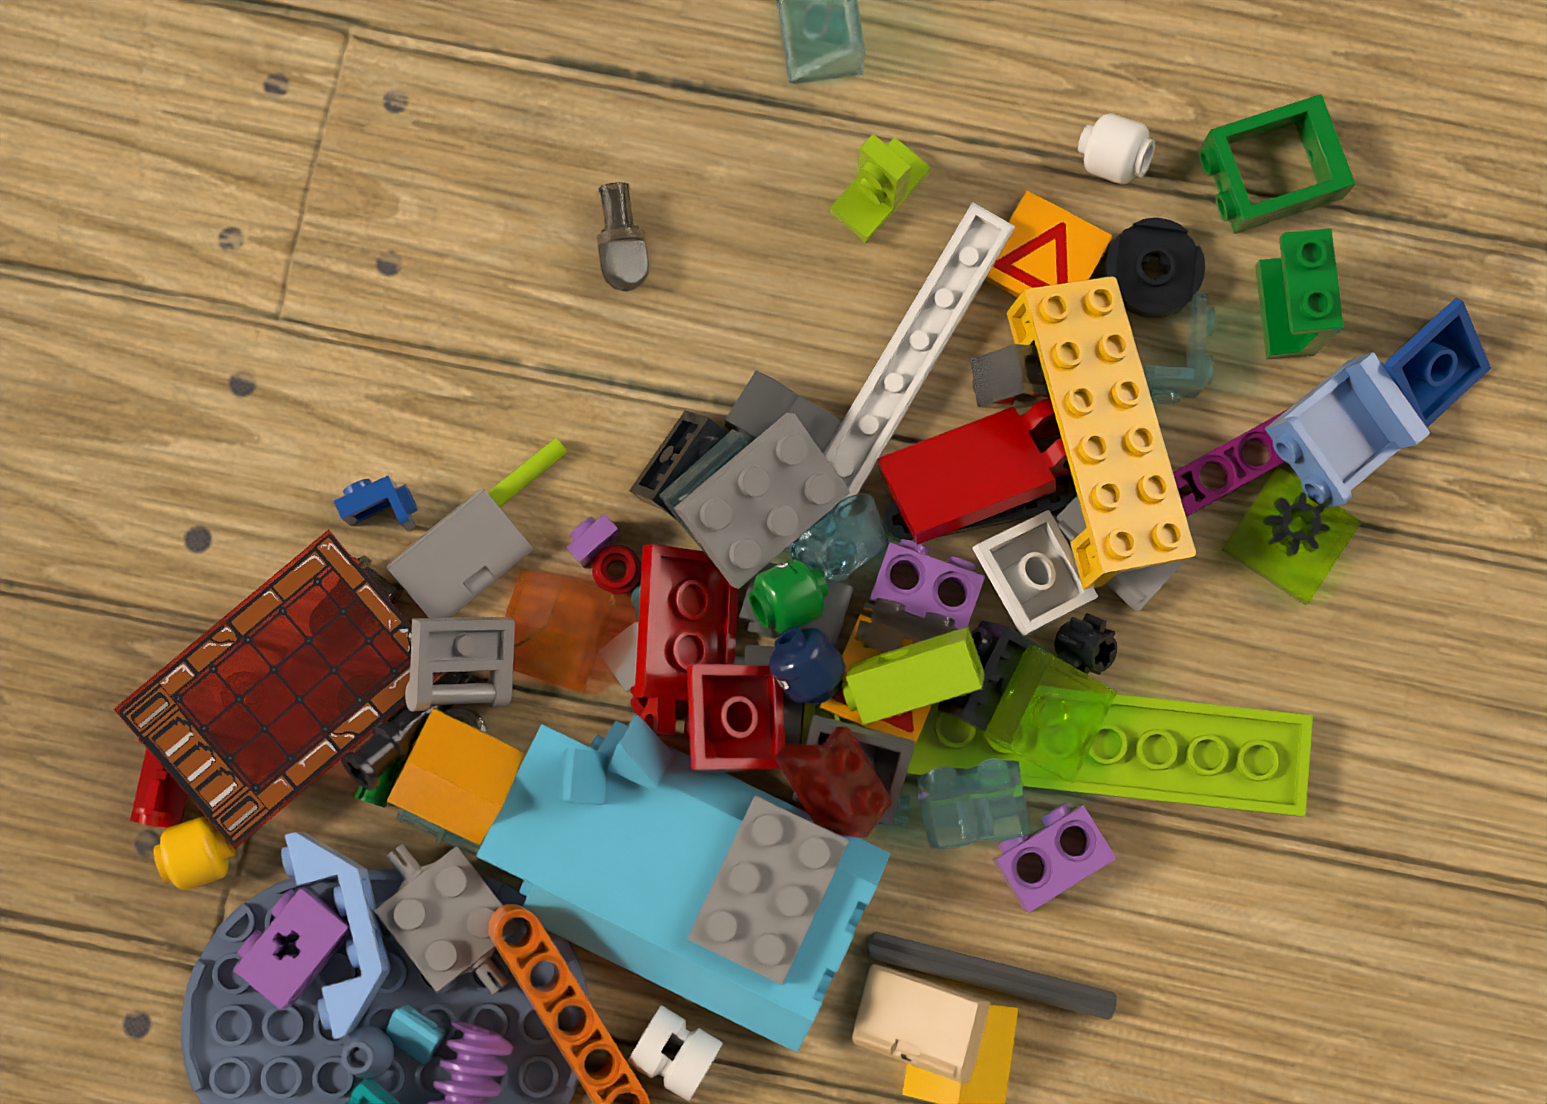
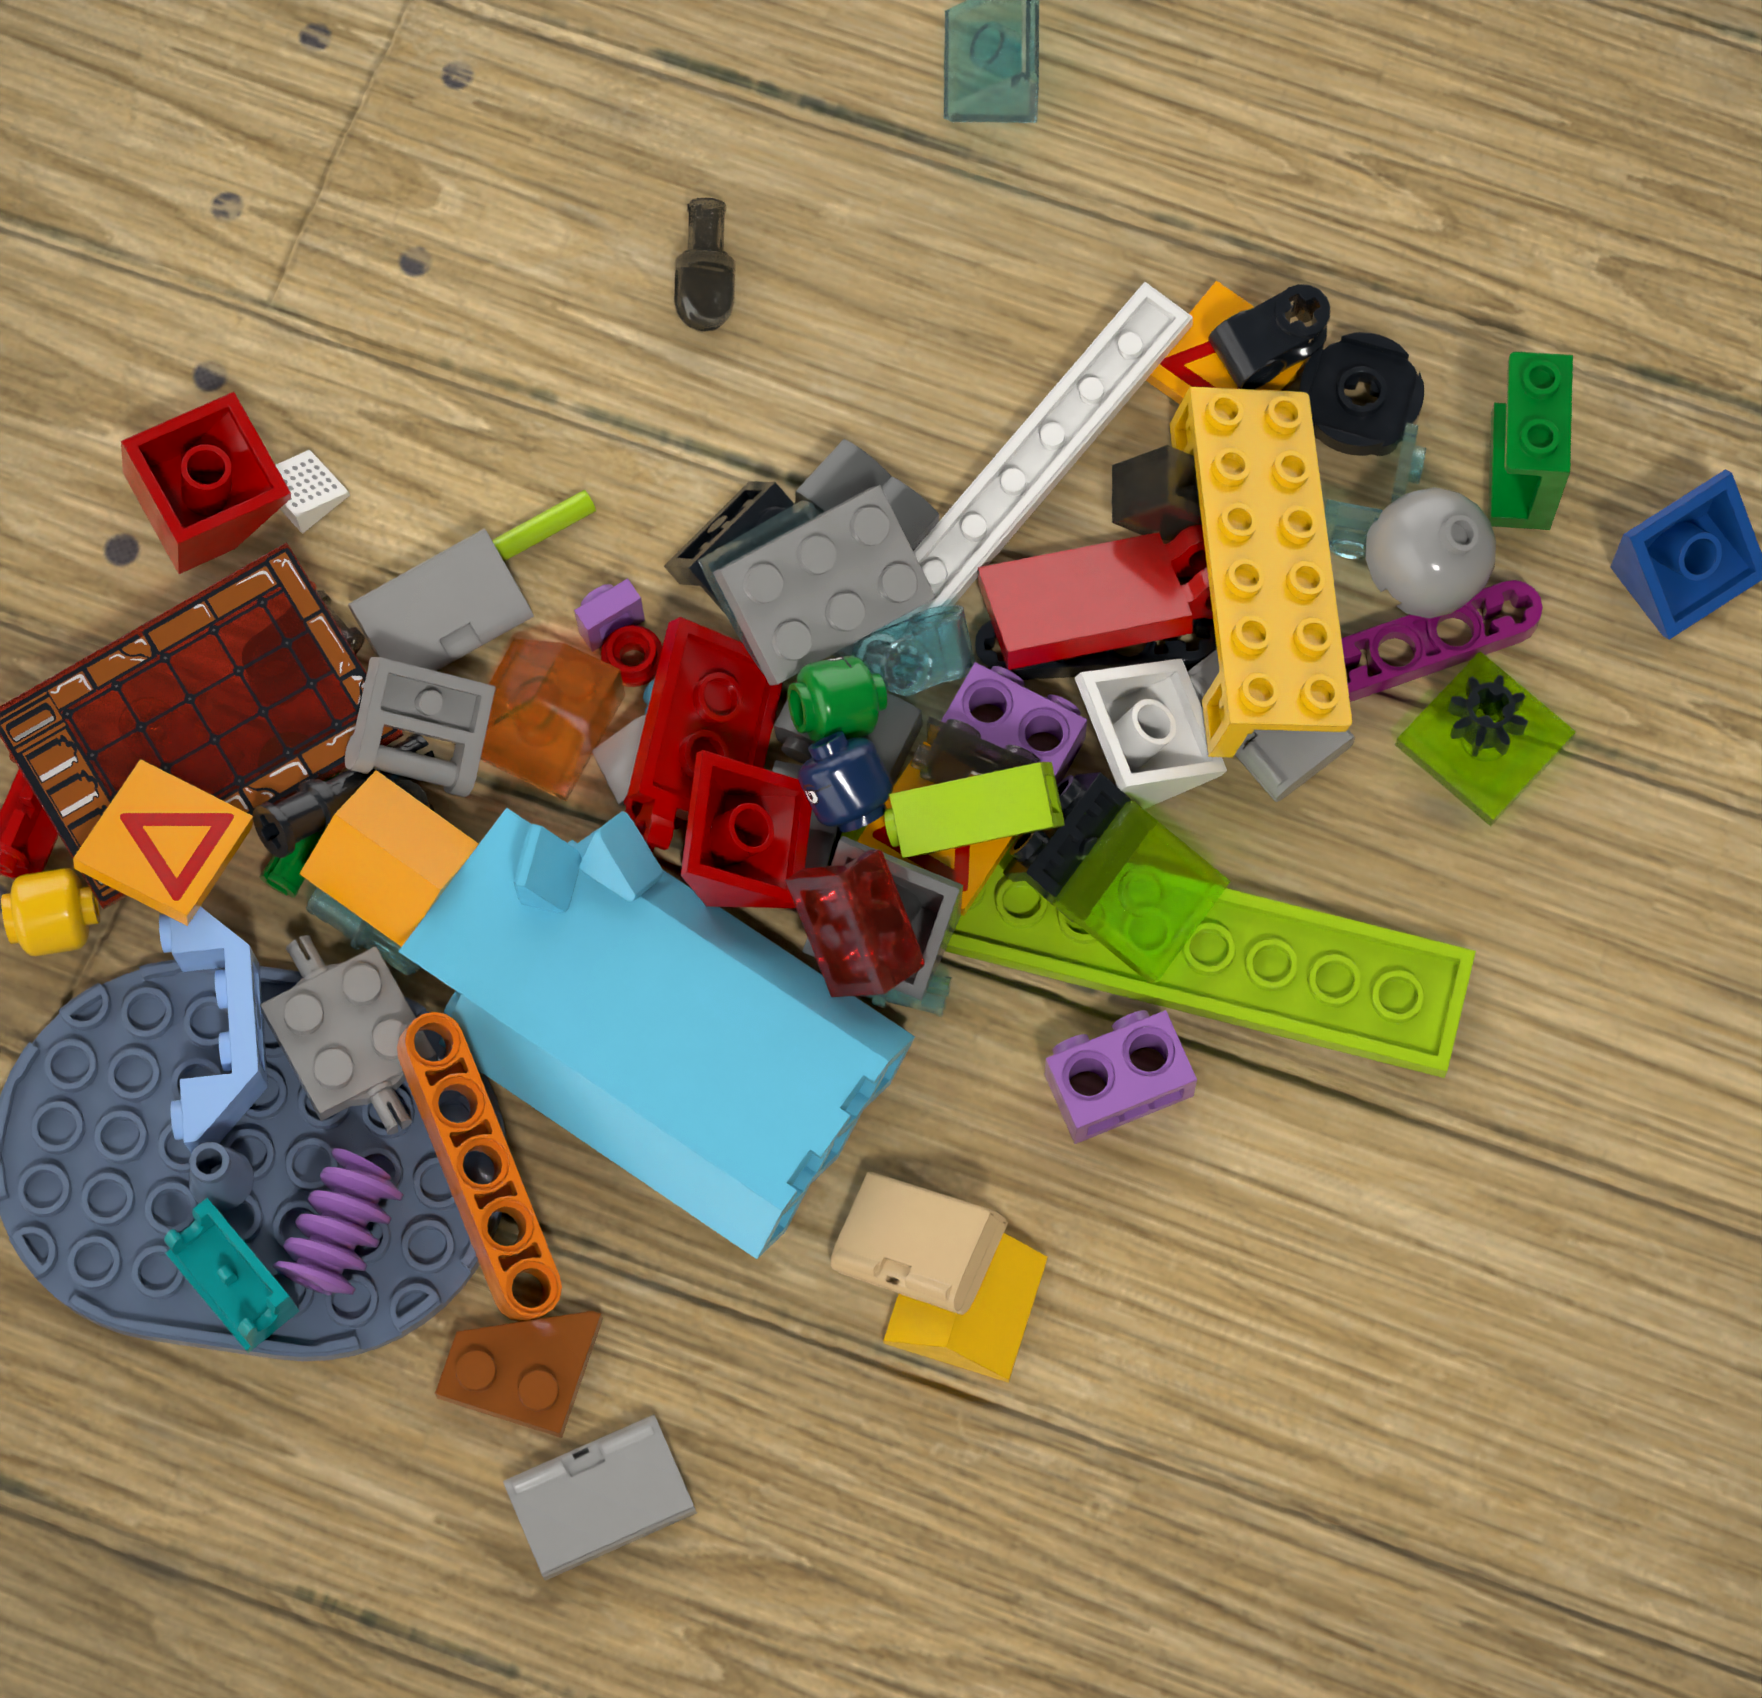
camera: 10 degrees right, 10 degrees down
medium lavender brick [233,887,352,1010] -> none
blue bracket [333,475,418,531] -> none
medium azure slope [385,1005,447,1064] -> none
white wheel [627,1005,723,1101] -> none
light grey plate [687,796,849,985] -> none
lime bracket [830,134,931,243] -> none
dark grey axle [867,932,1117,1020] -> none
clear light blue brick [918,758,1031,849] -> none
black gear [1054,613,1118,679] -> none
white head [1078,113,1155,185] -> none
green window [1199,94,1356,234] -> none
medium blue panel [1265,352,1430,508] -> none
none -> light orange tile [73,759,253,926]
none -> red slope [121,392,291,574]
none -> white slope [276,450,350,534]
none -> black piece [1208,284,1331,390]
none -> light grey cylinder [1365,487,1496,618]

